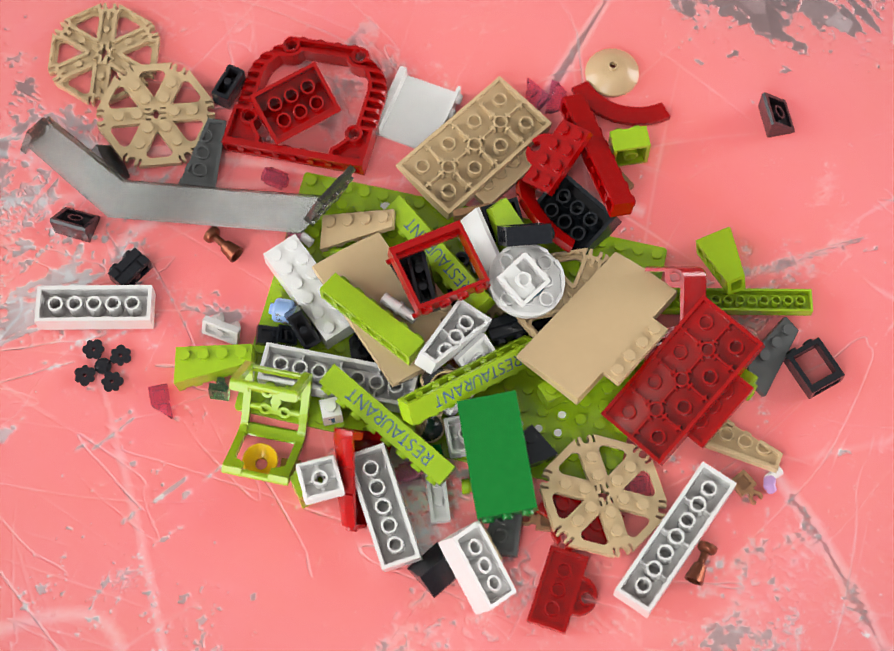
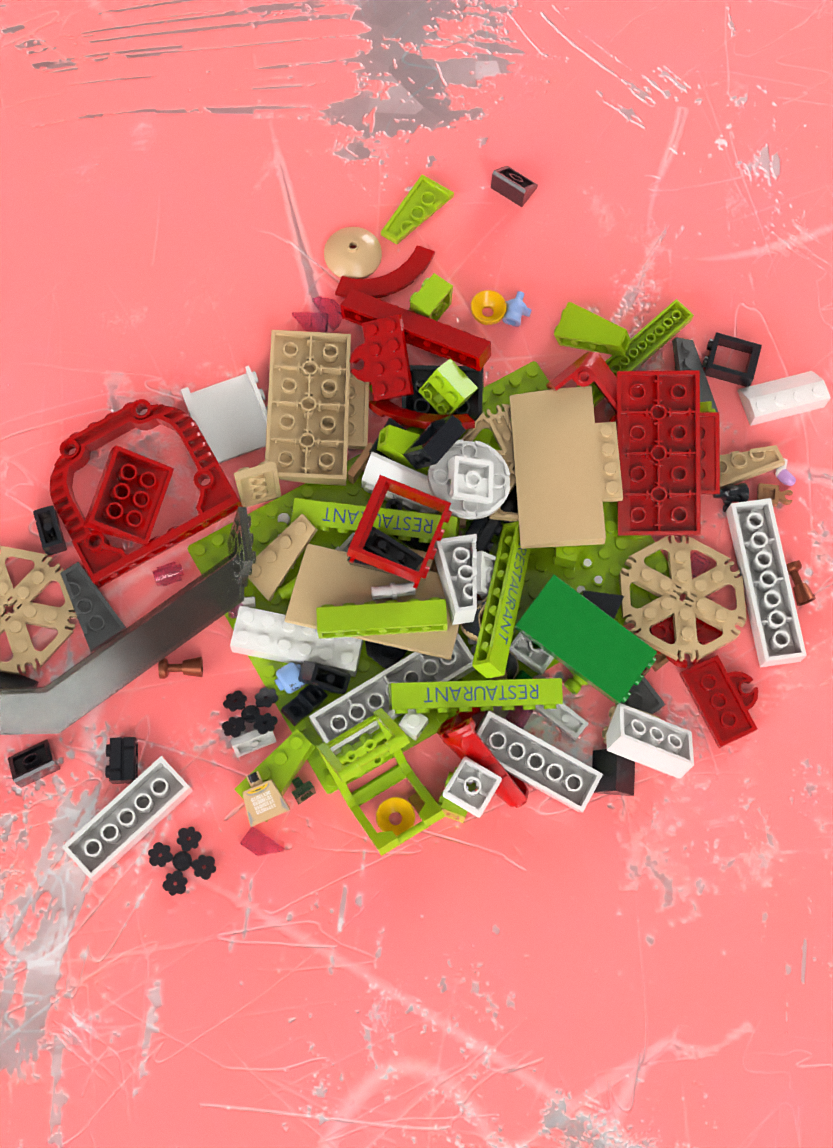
camera: 50 degrees left, 5 degrees up
none -> black plant [222,687,279,738]
none -> tan plate [234,461,281,509]
none -> tan torso [242,771,291,827]
none -> lime wing [381,175,454,244]
none -> lime slope [418,358,478,415]
none -> yellow piece [470,290,506,325]
none -> light blue piece [502,291,532,327]
none -> black piece [713,483,749,512]
none -> white slope [737,371,831,426]

